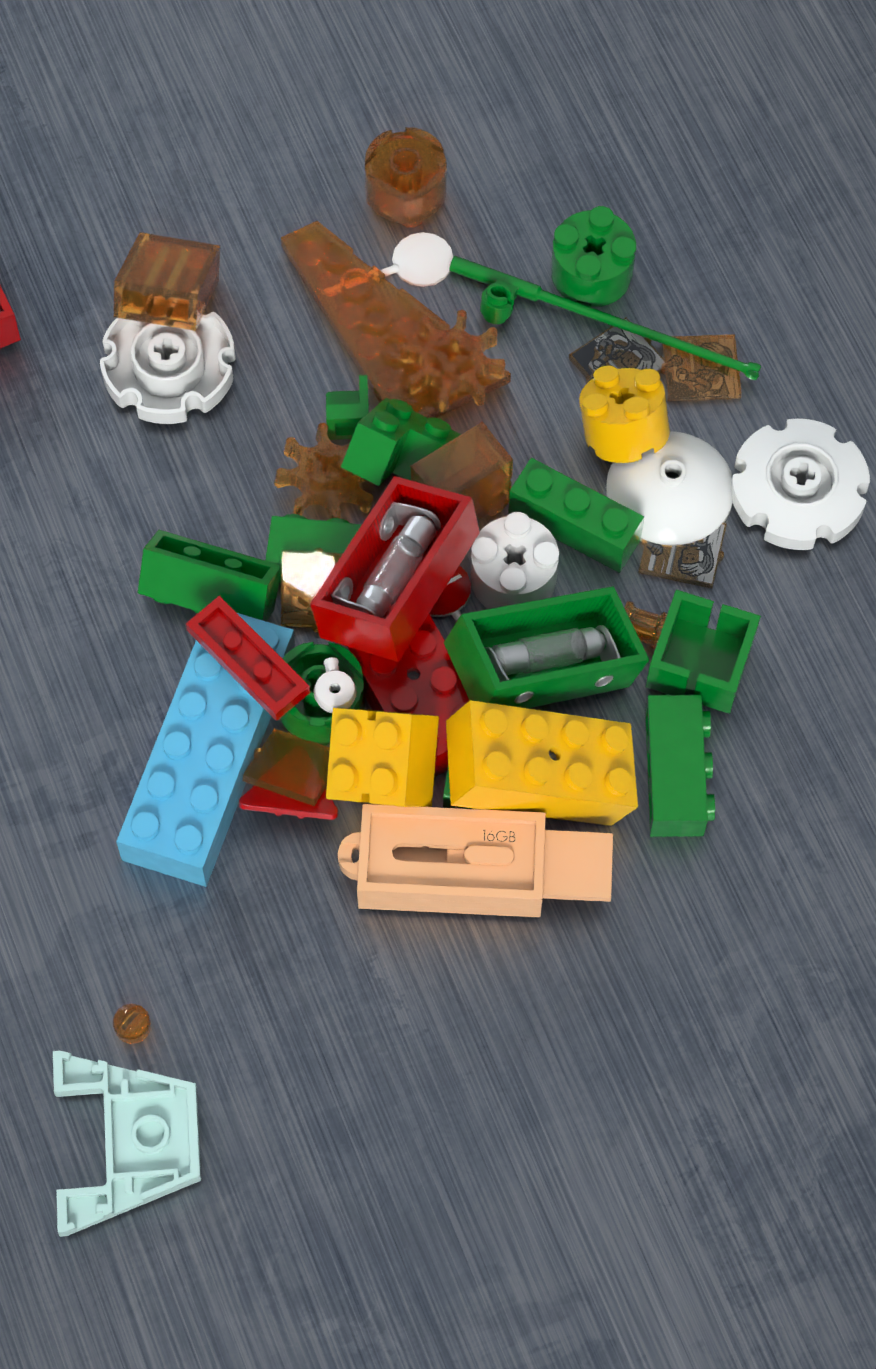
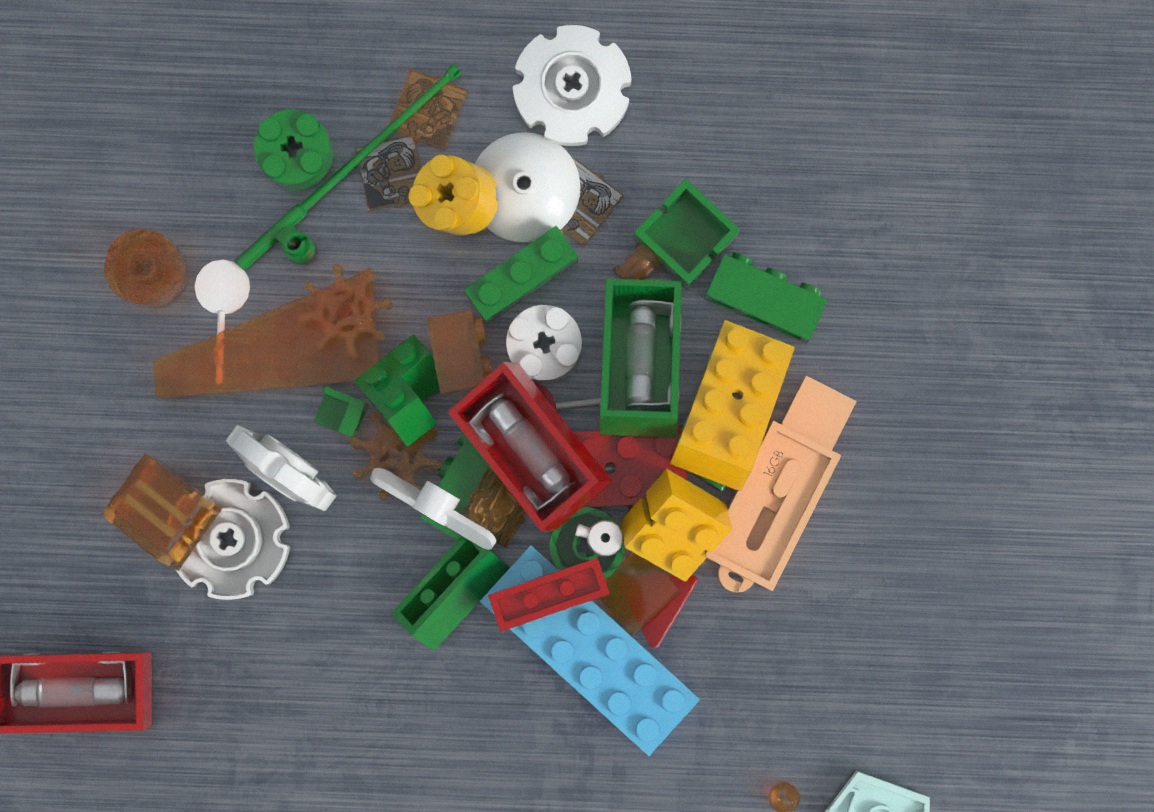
camera: 65 degrees left, 20 degrees up
none -> white piece [226,425,337,511]
none -> white piece [370,468,496,550]

